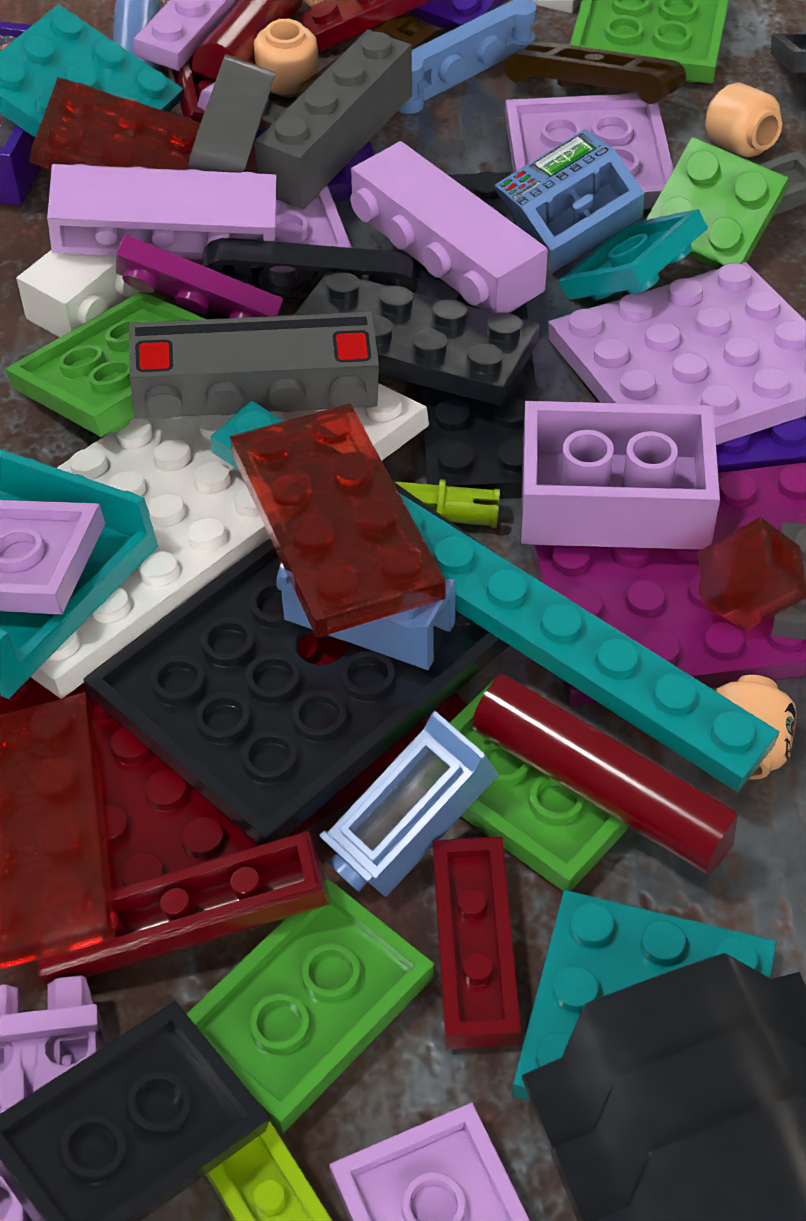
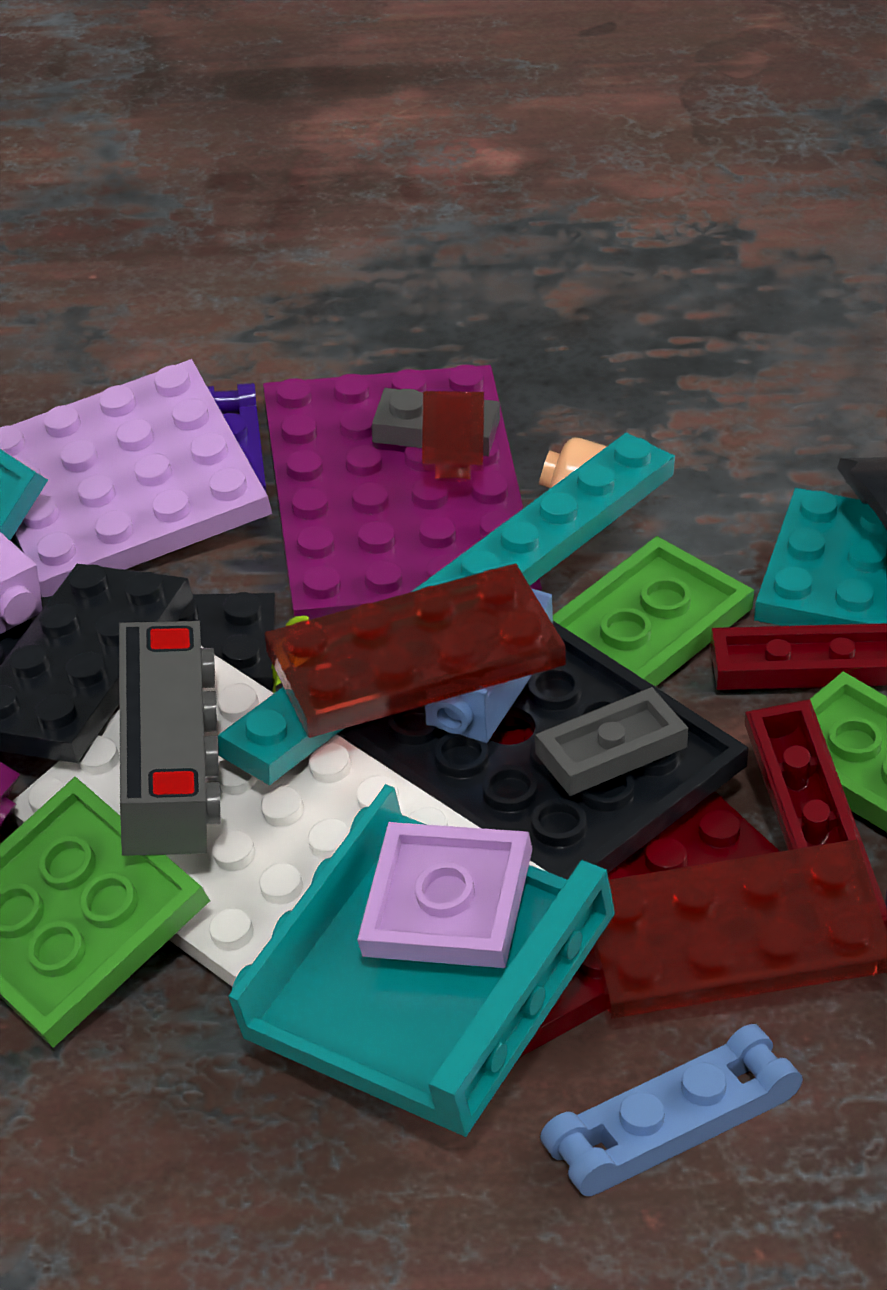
camera: 90 degrees left, 10 degrees down
medium blue window [319,711,499,897] -> none
dark red brick [472,674,738,875] -> none
lavender brick [521,401,720,550] -> none
none -> dark grey plate [535,687,688,796]

